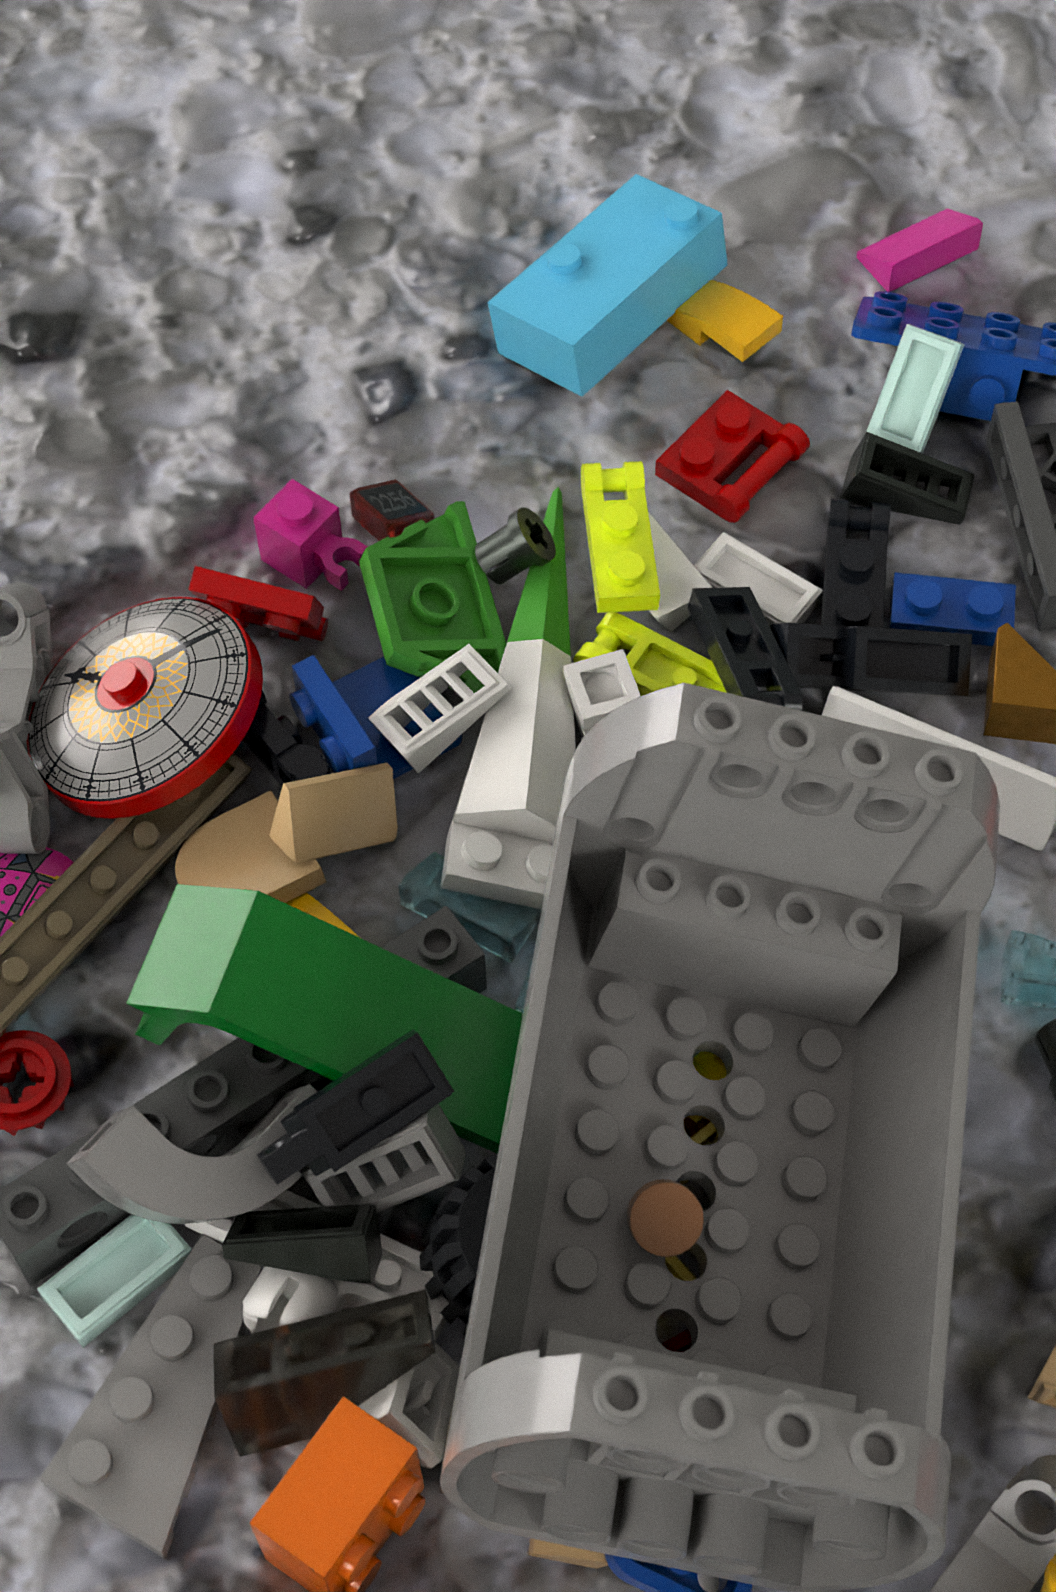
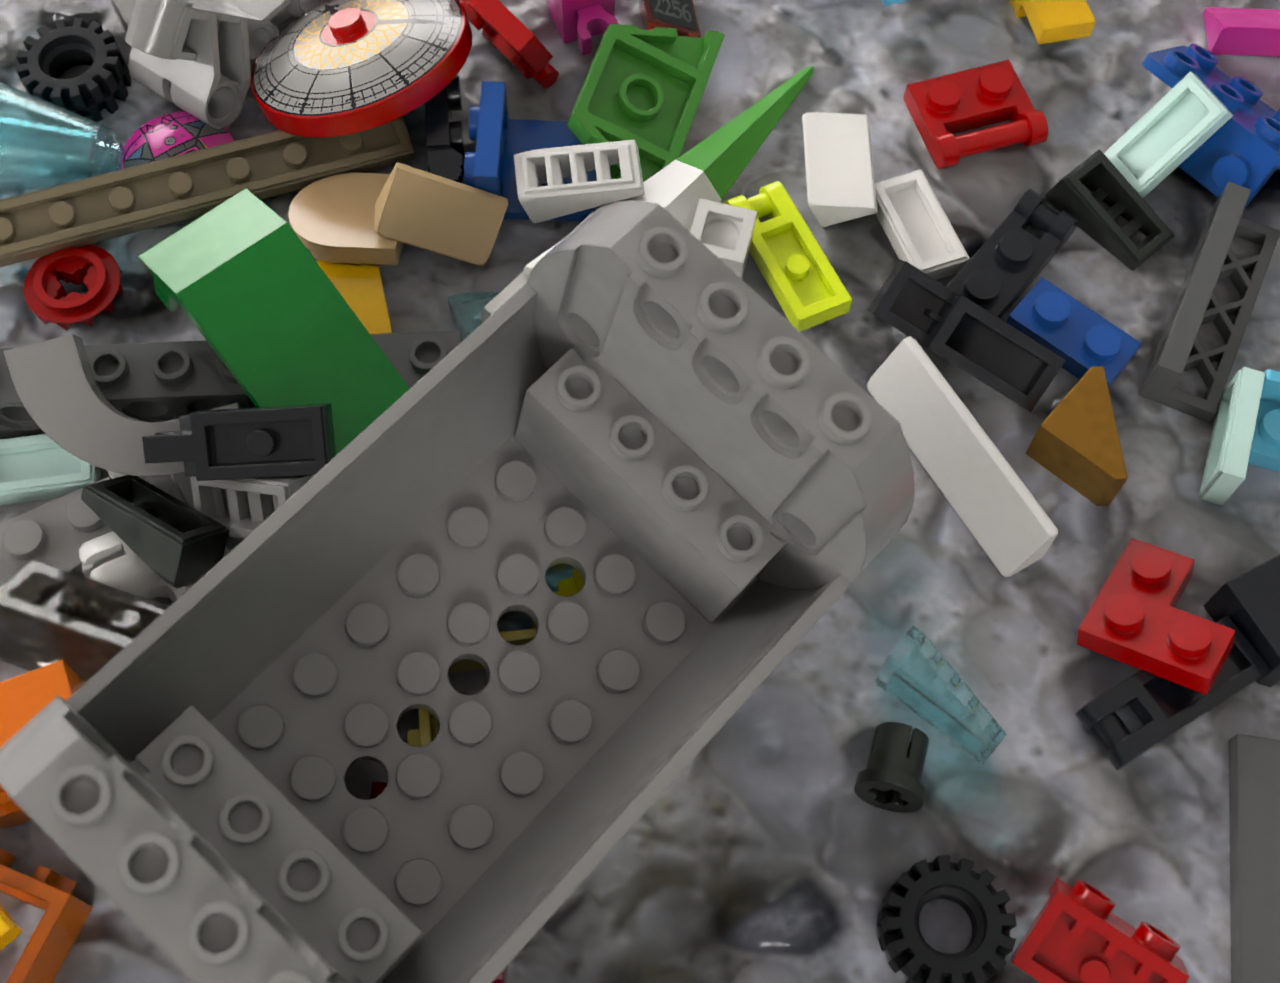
camera: 30 degrees right, 5 degrees up
pearl dark grey bush [475,507,556,585] -> none
neon yellow plate [581,461,660,613] -> none
medium nougat tile [627,1179,704,1257] -> none
black plate [688,587,803,711] -> none

